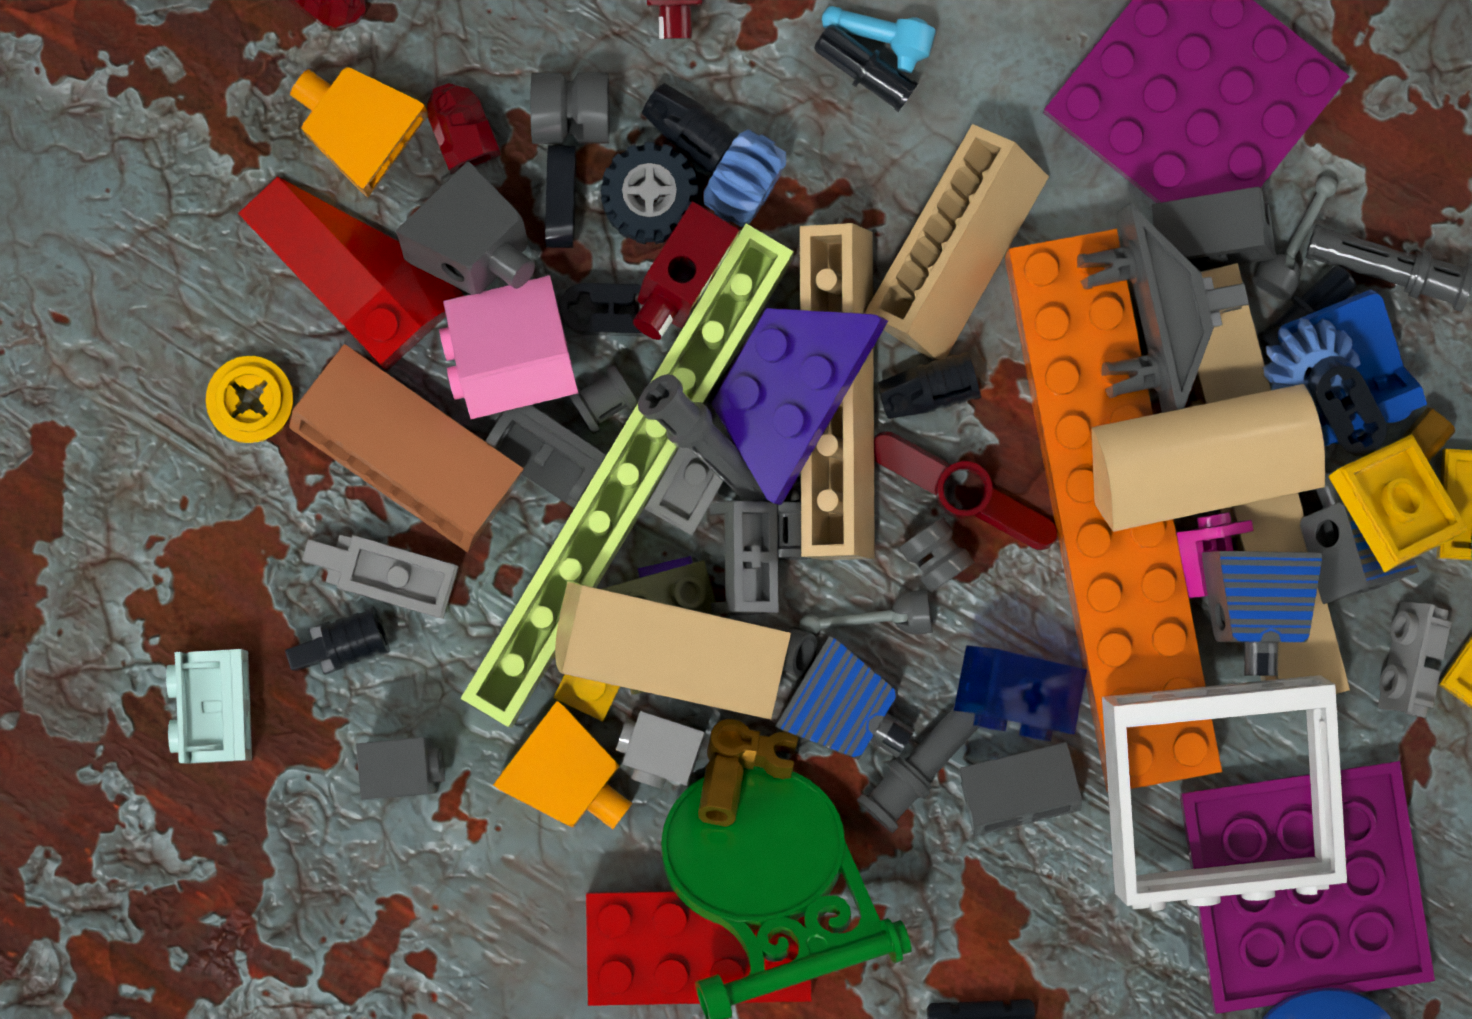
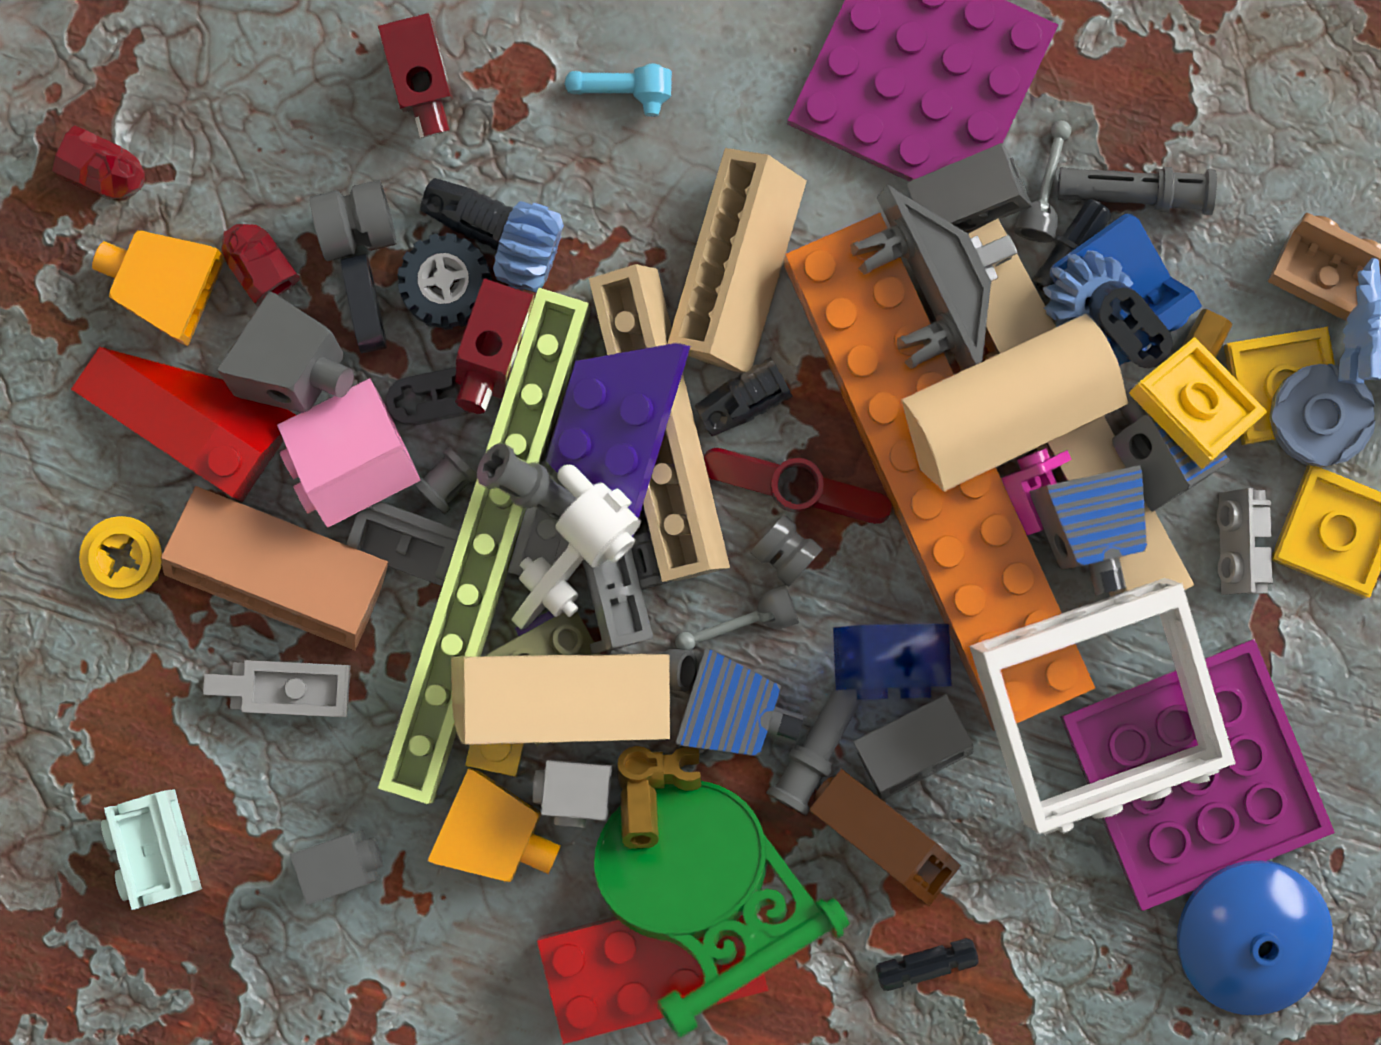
camera: 15 degrees left, 0 degrees up
black hinge [285,606,390,675] -> none
black axle [814,25,919,112] -> none
none -> white piece [512,465,640,630]
none -> reddish brown slope [809,769,961,906]

